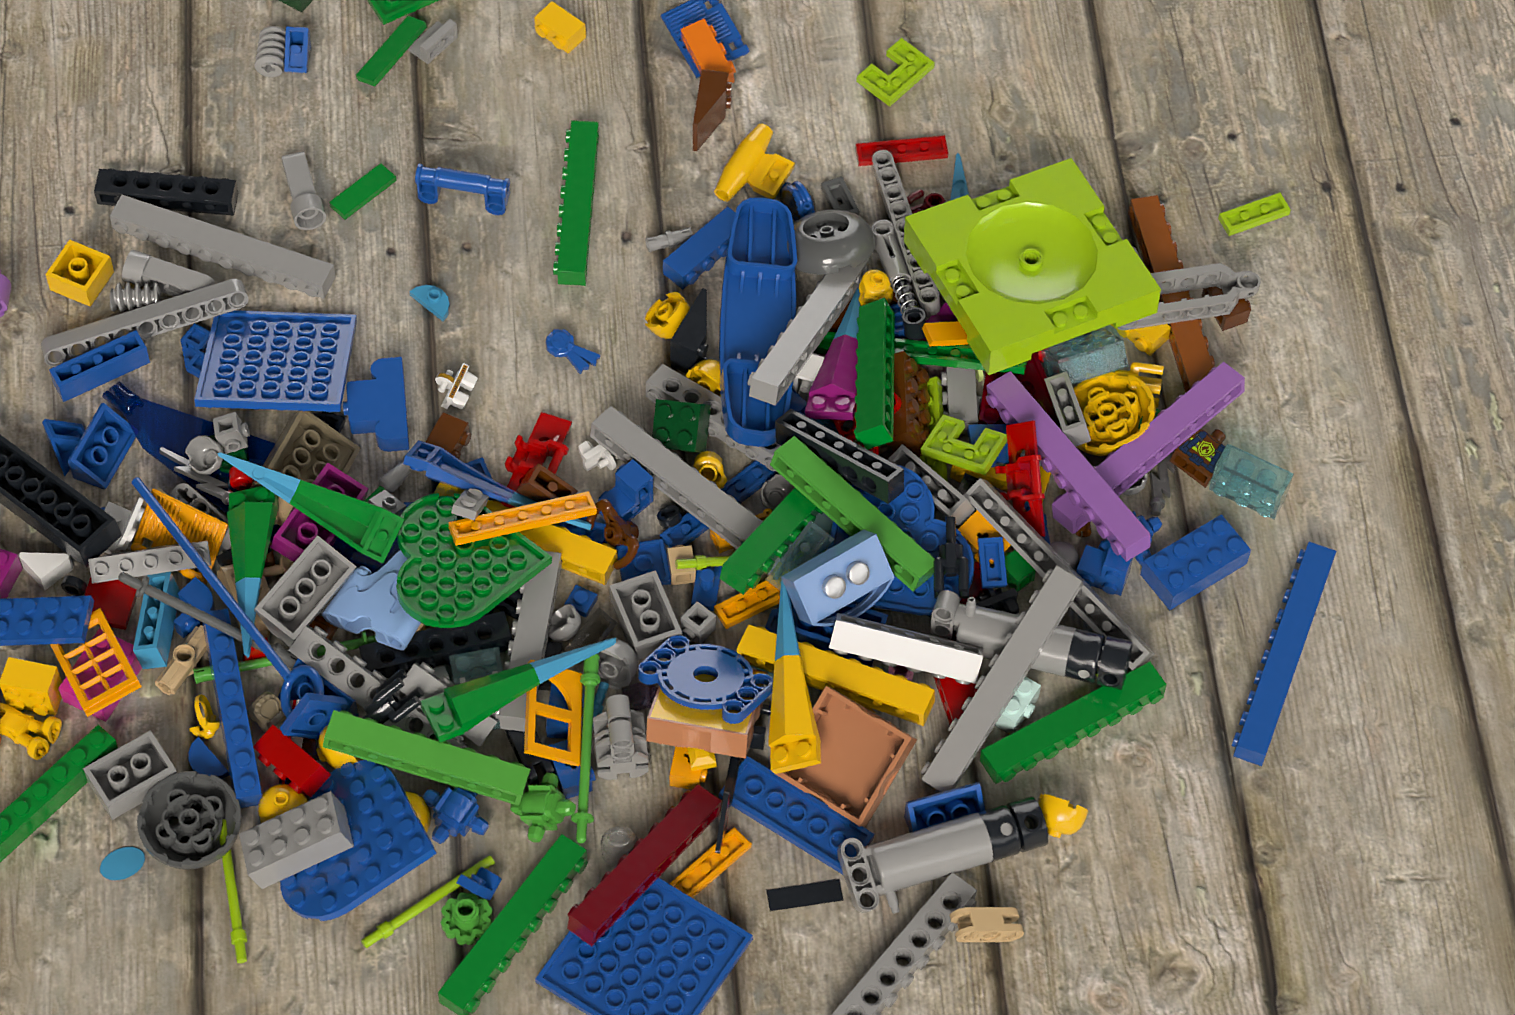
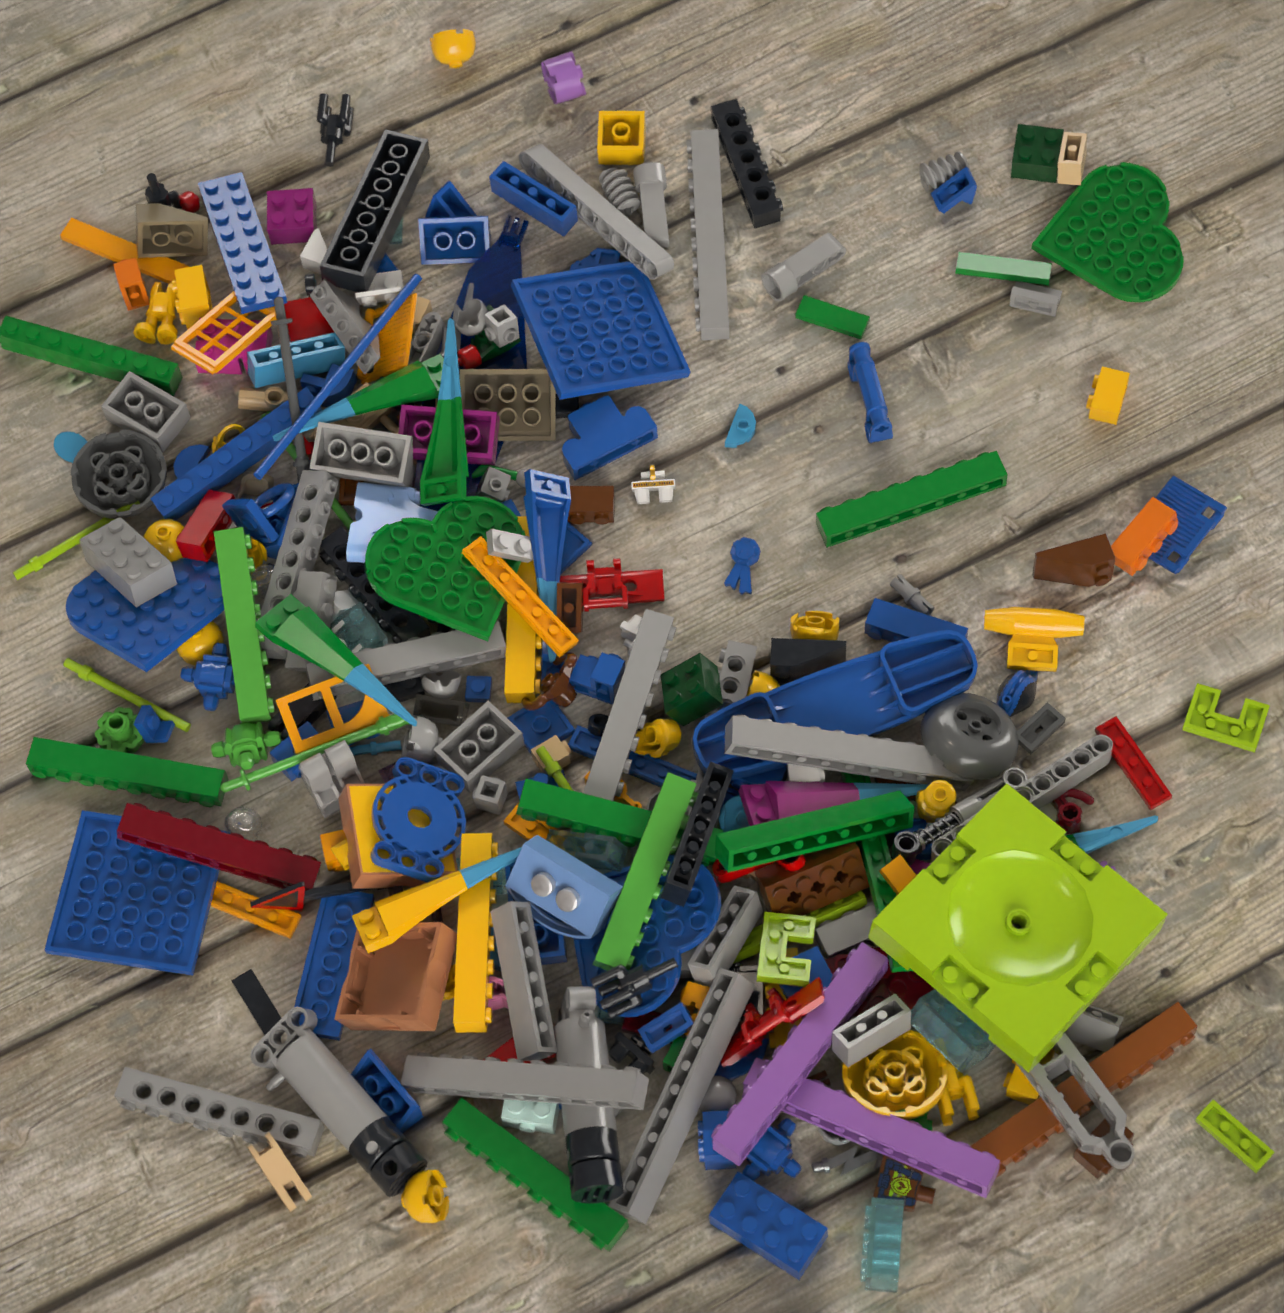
camera: 75 degrees right, 5 degrees up
black plant [362,669,424,724] -> none

